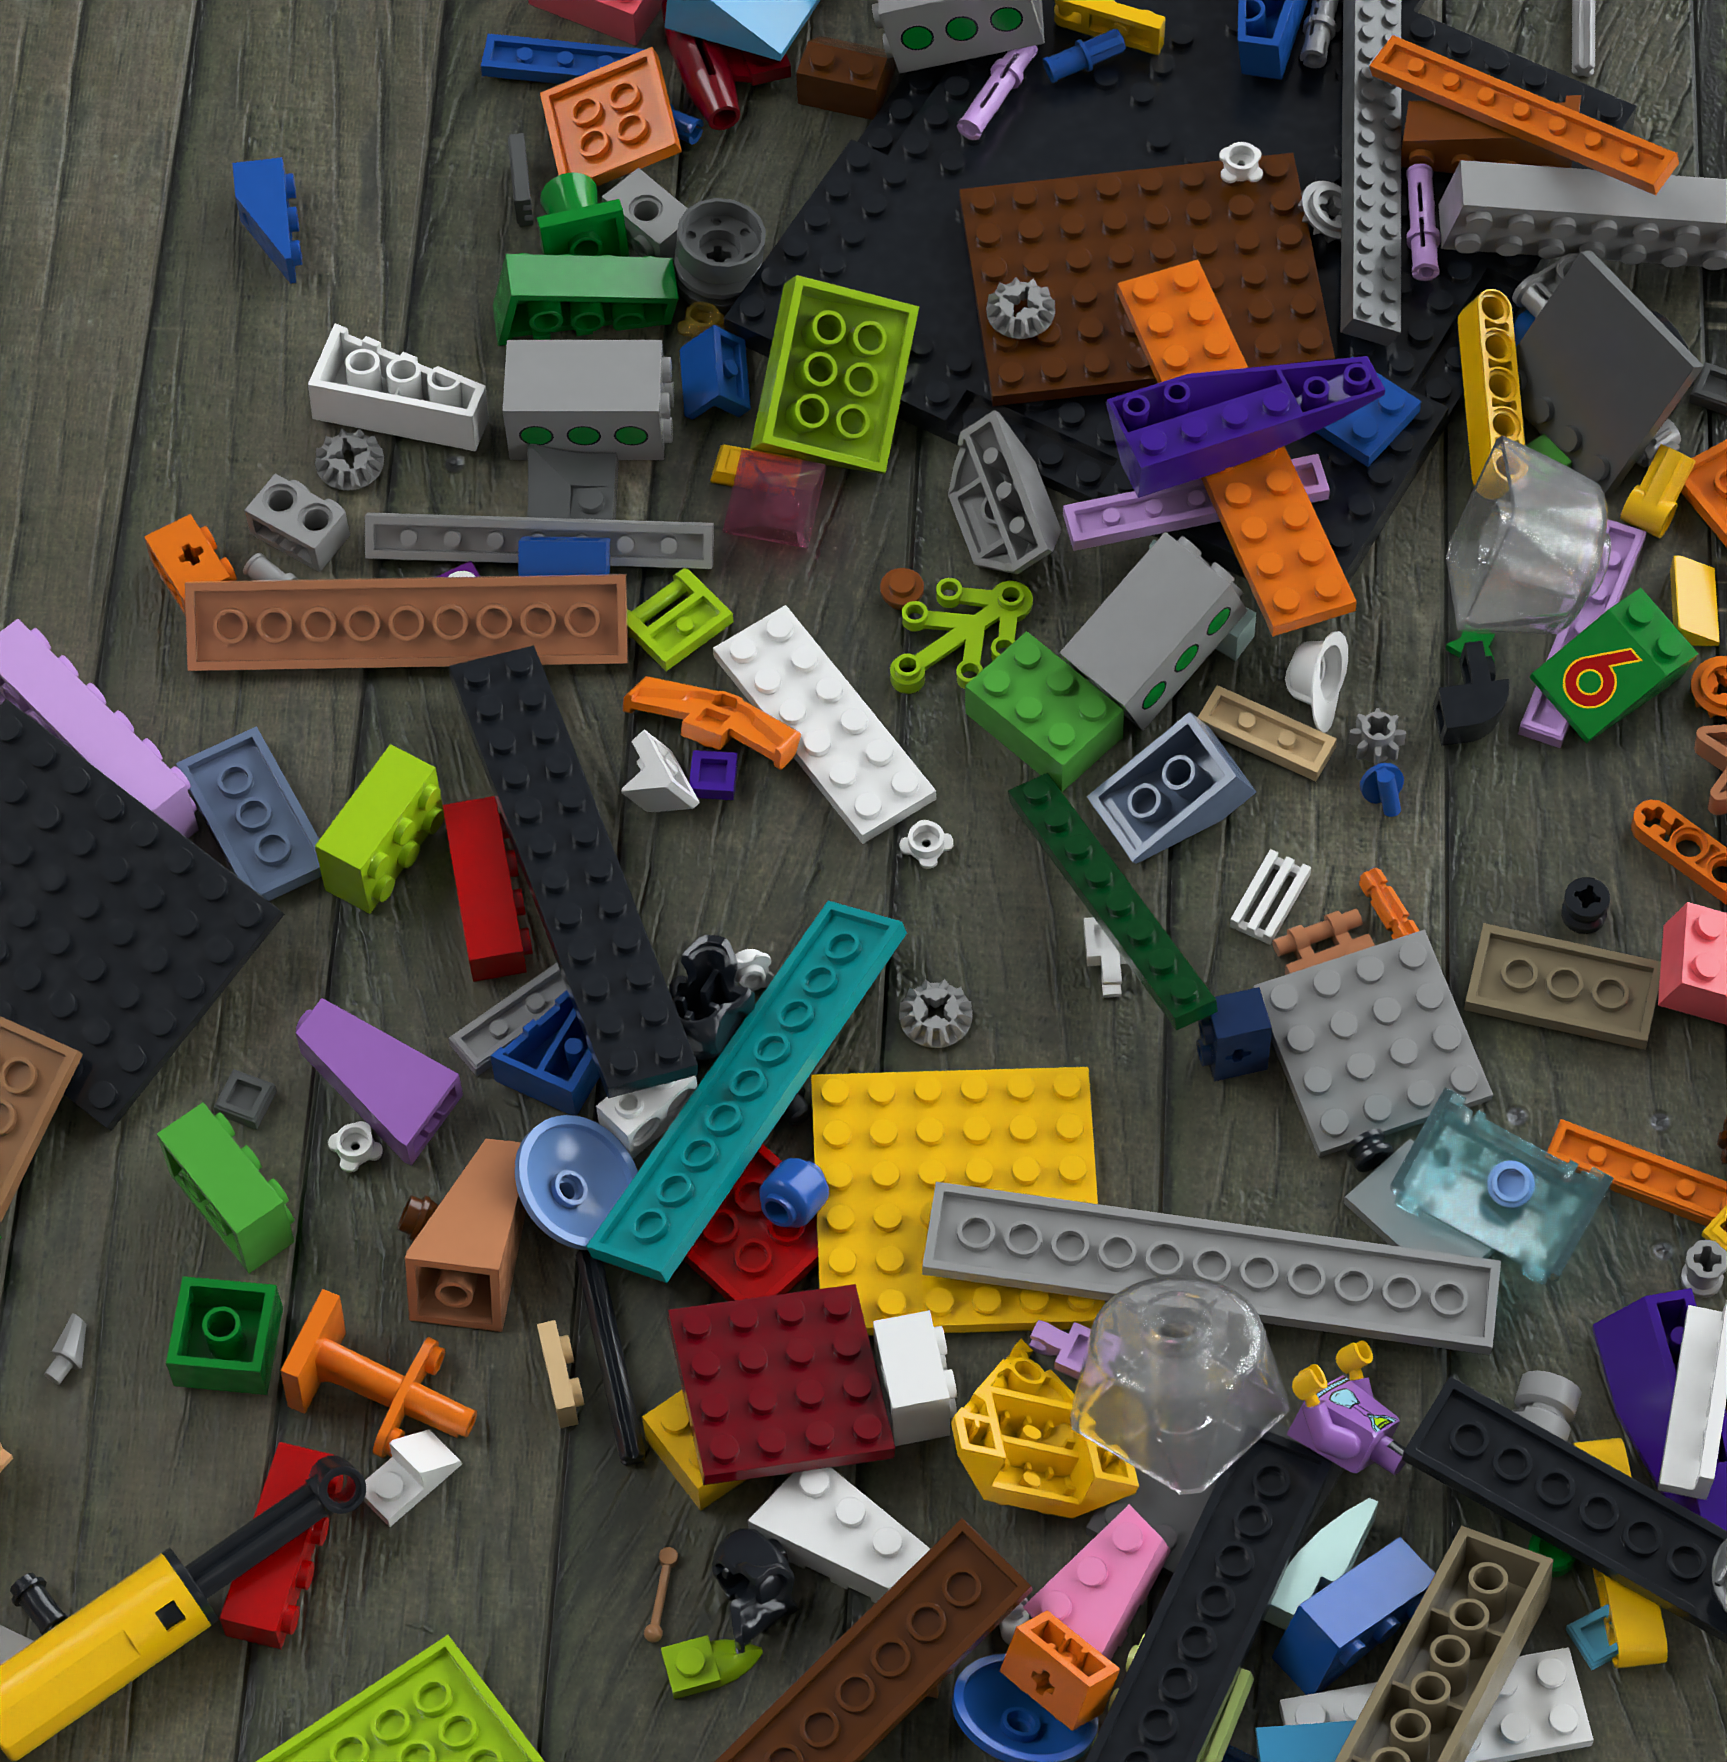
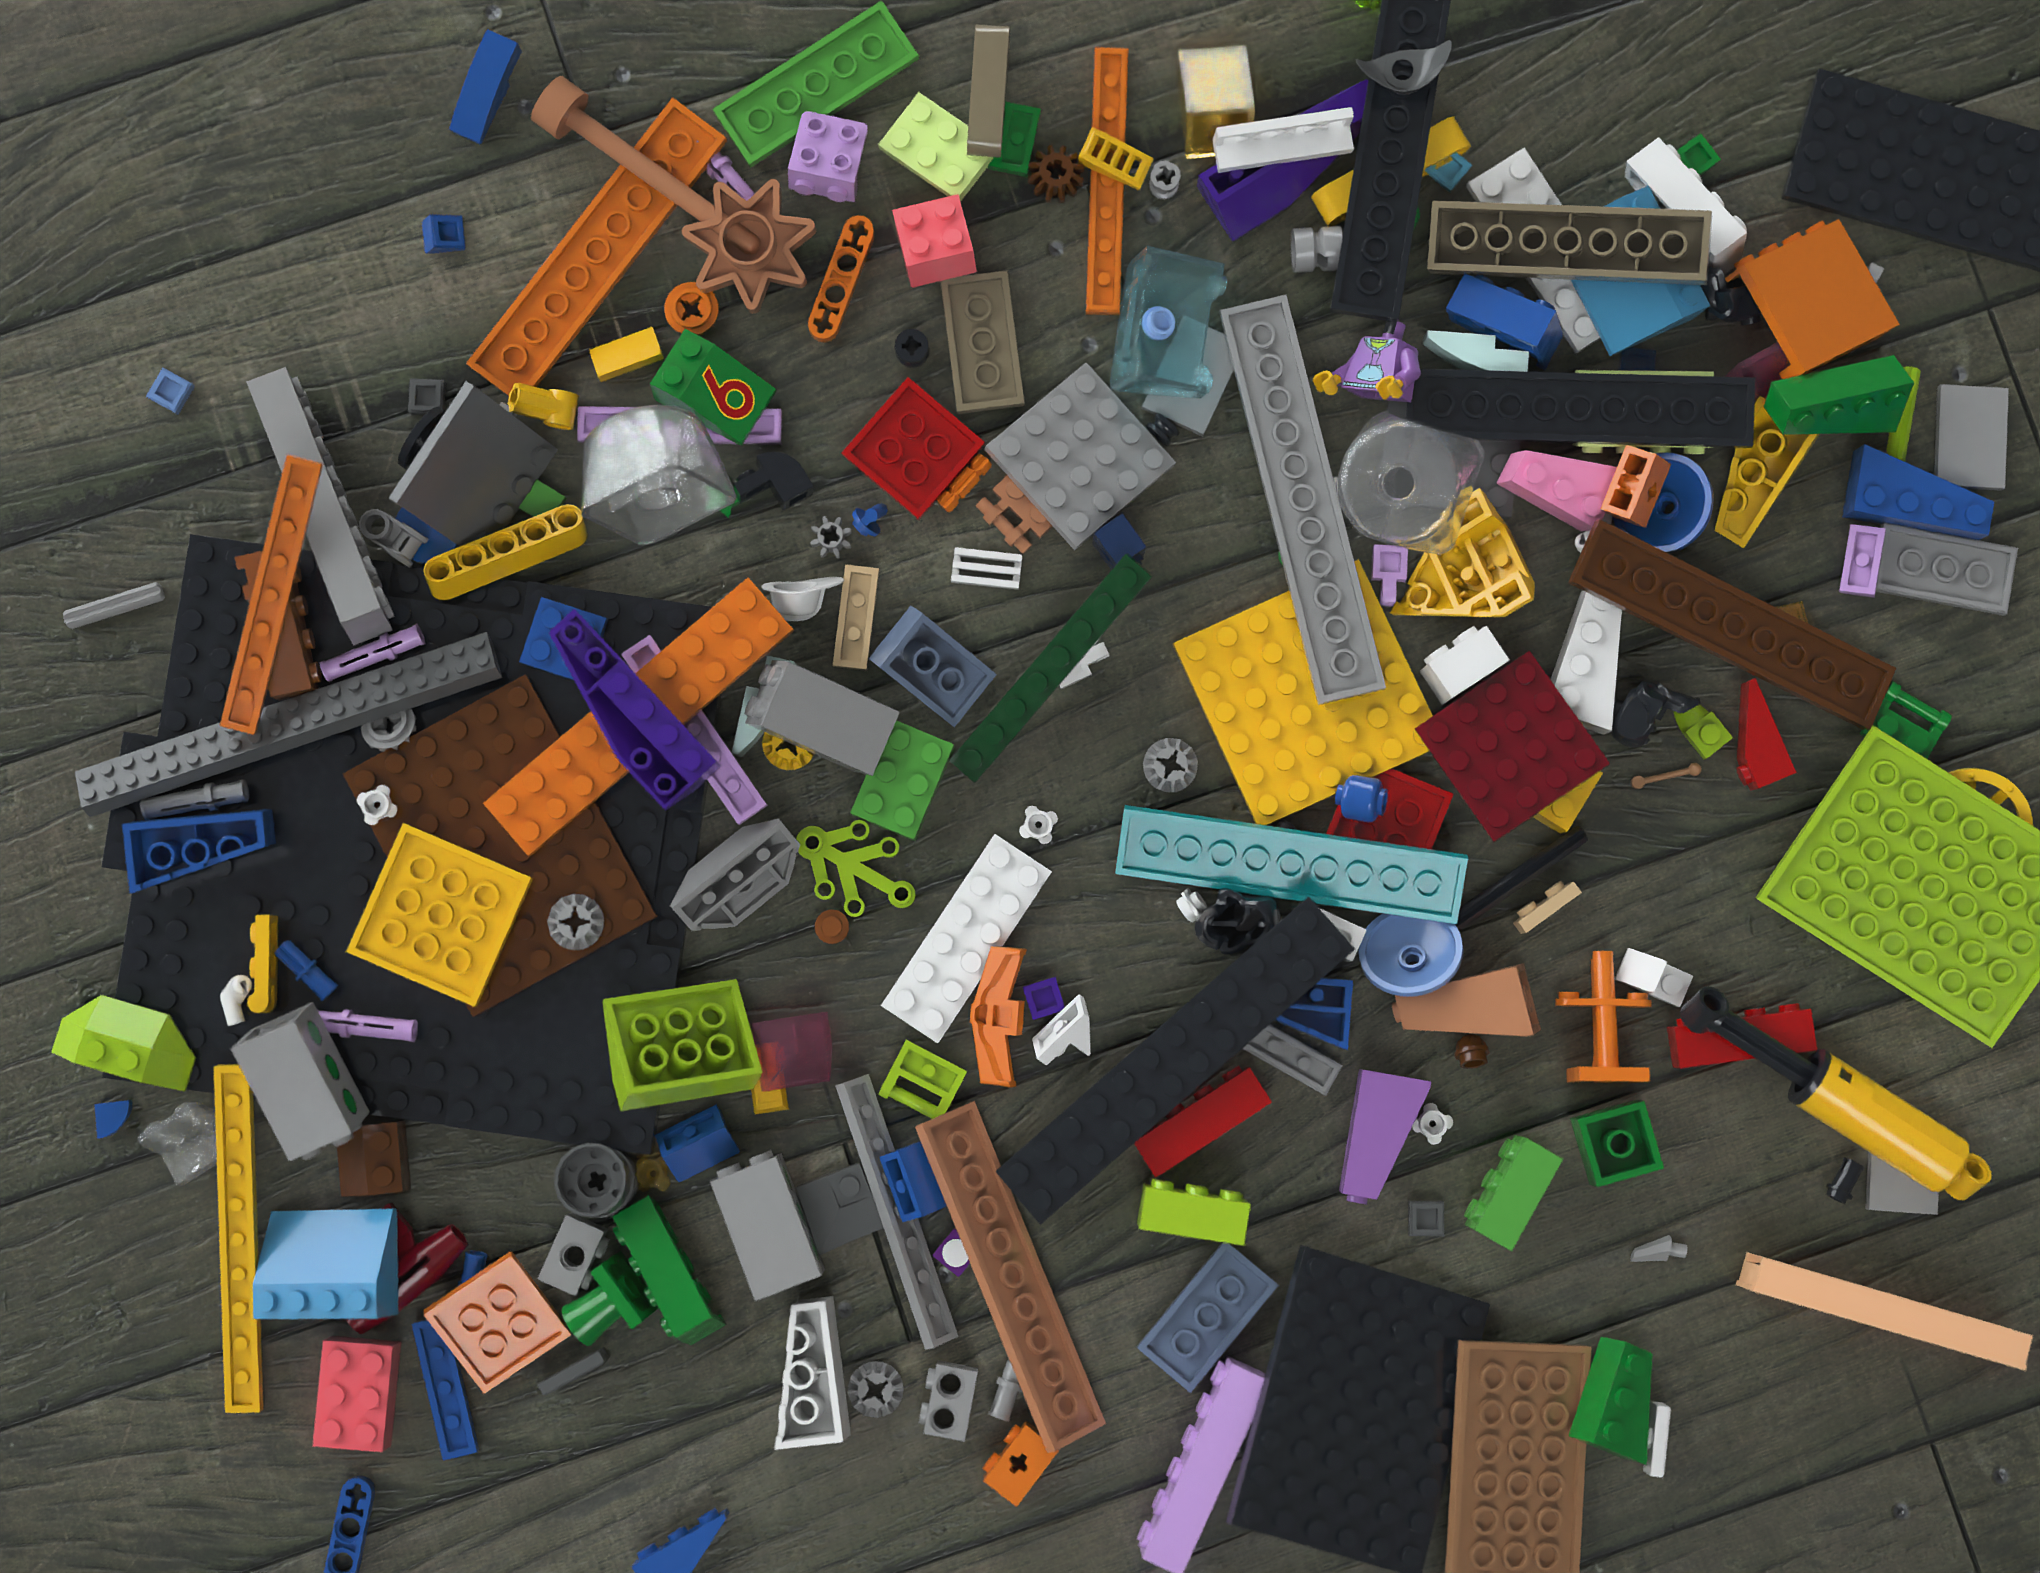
camera: 115 degrees left, 25 degrees up
none -> yellow plate [346,823,533,1007]
none -> red plate [841,377,985,521]
none -> red slope [1737,678,1796,791]

